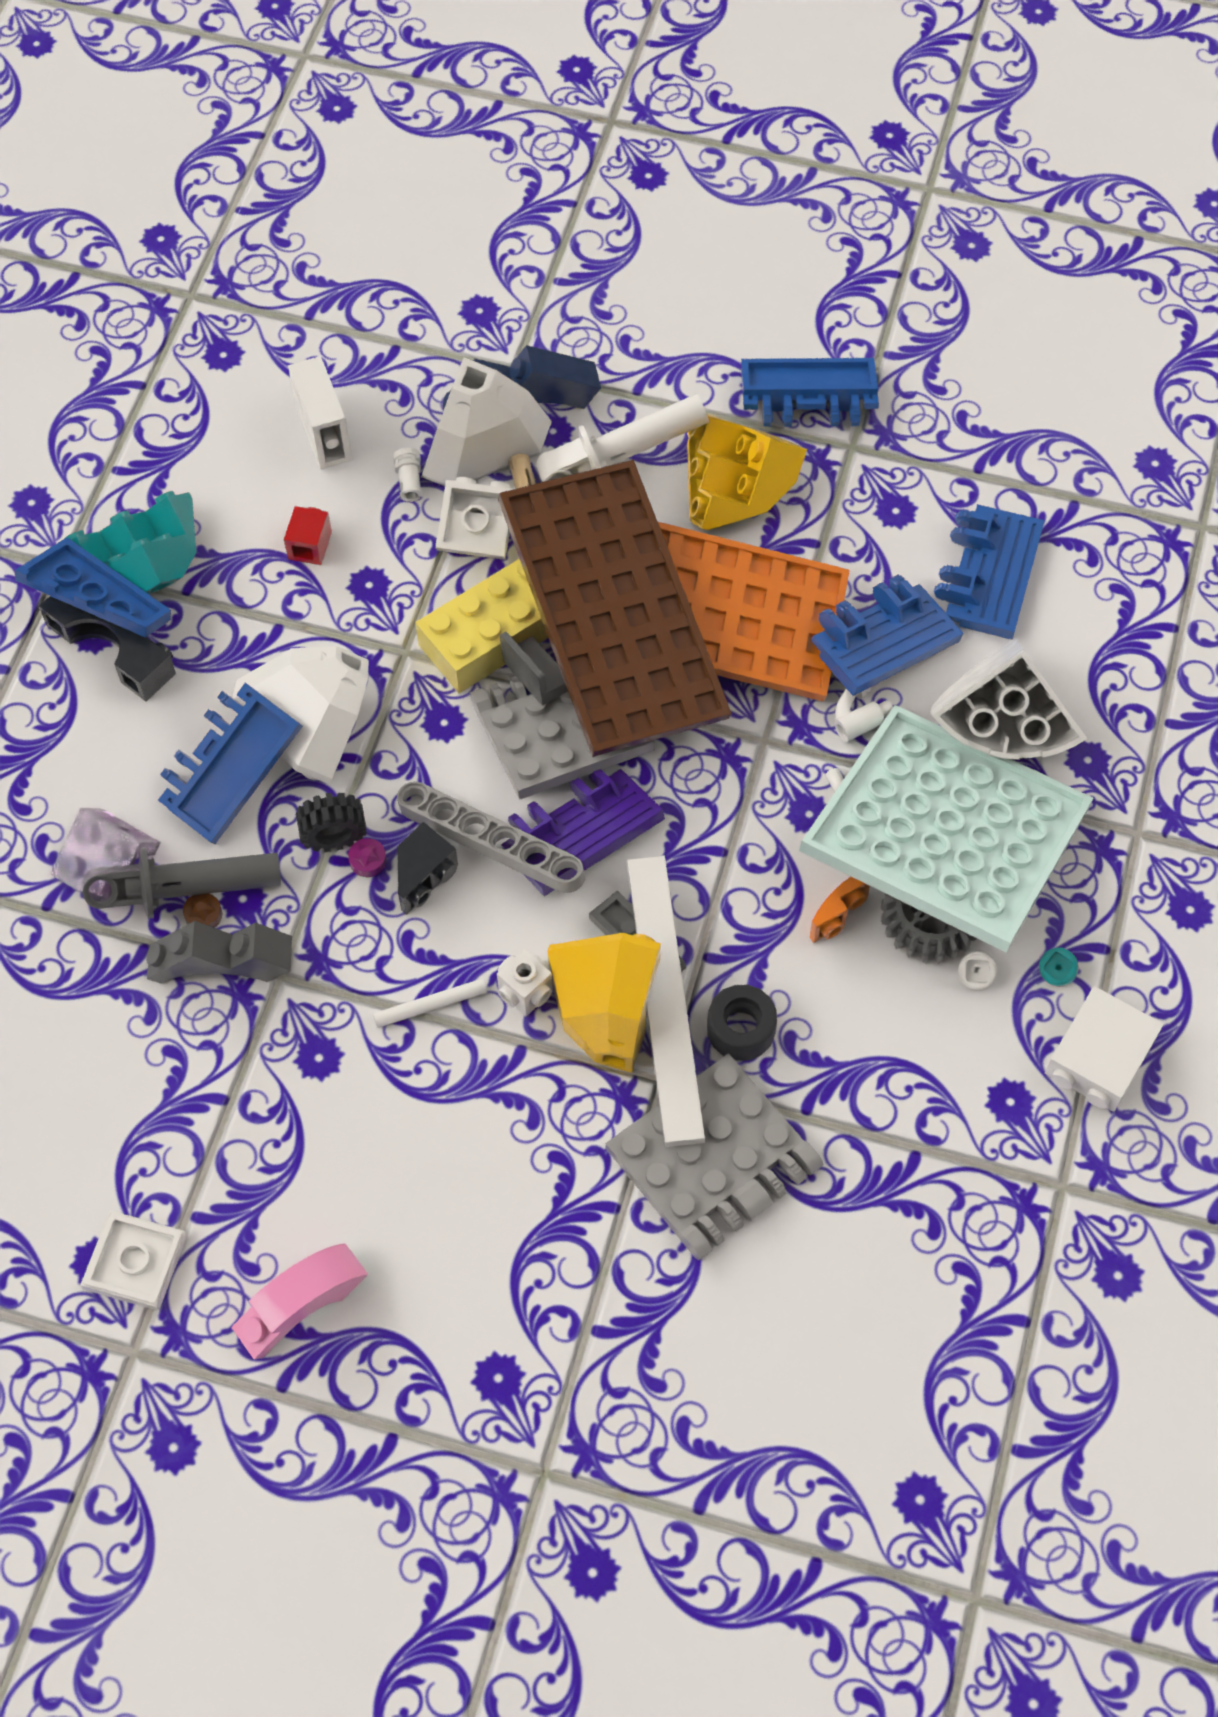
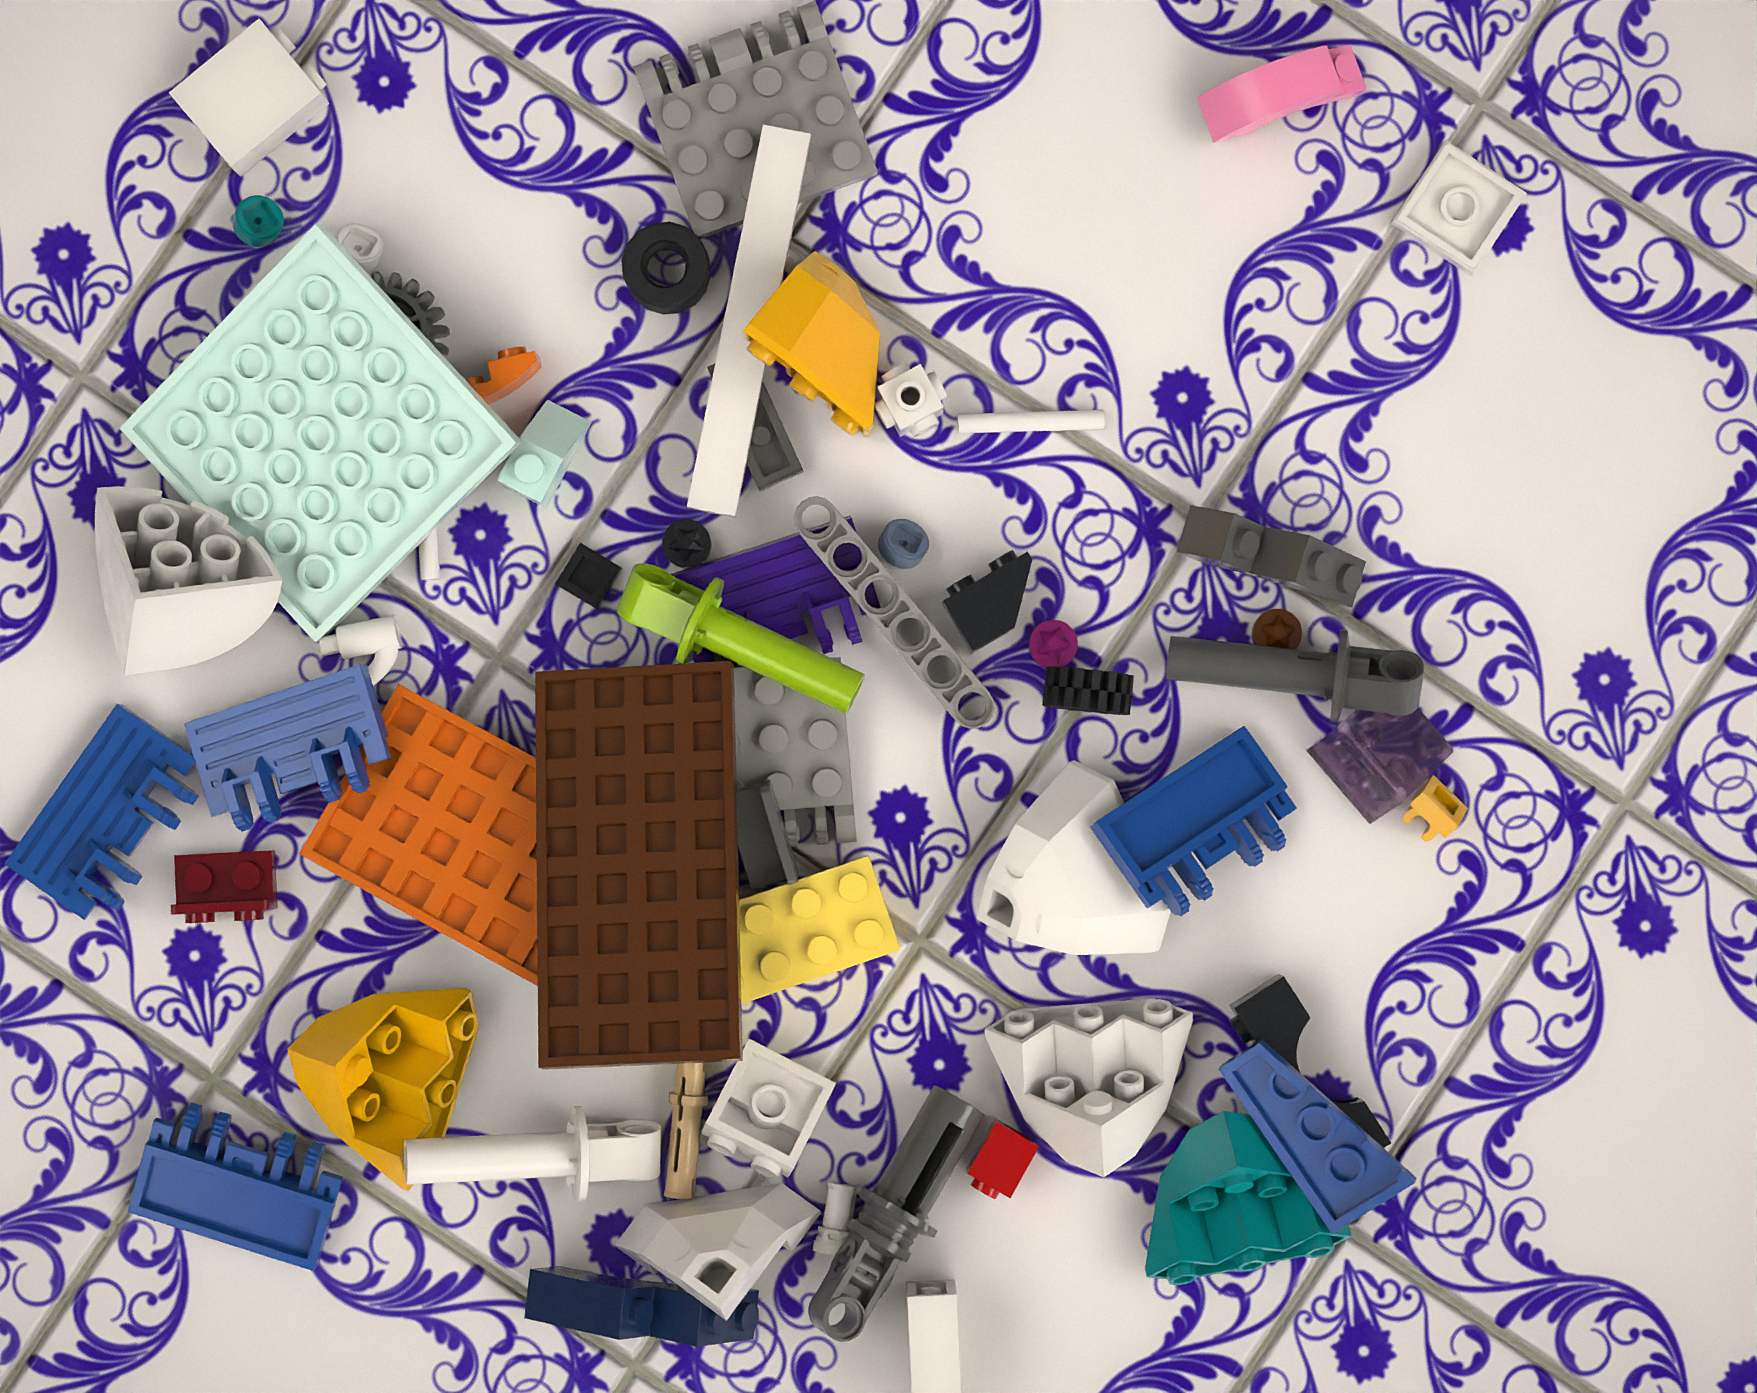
camera: 160 degrees left, 25 degrees up
none -> dark red bracket [171,850,278,923]
none -> light aqua slope [497,400,591,508]
none -> black tile [555,543,623,610]
none -> lime piece [617,563,865,714]
none -> black tile [662,519,712,569]
none -> dark grey piece [808,1085,985,1342]
none -> sand blue tile [878,519,929,569]
none -> white brick [985,998,1193,1177]
none -> yellow tile [1403,775,1468,842]

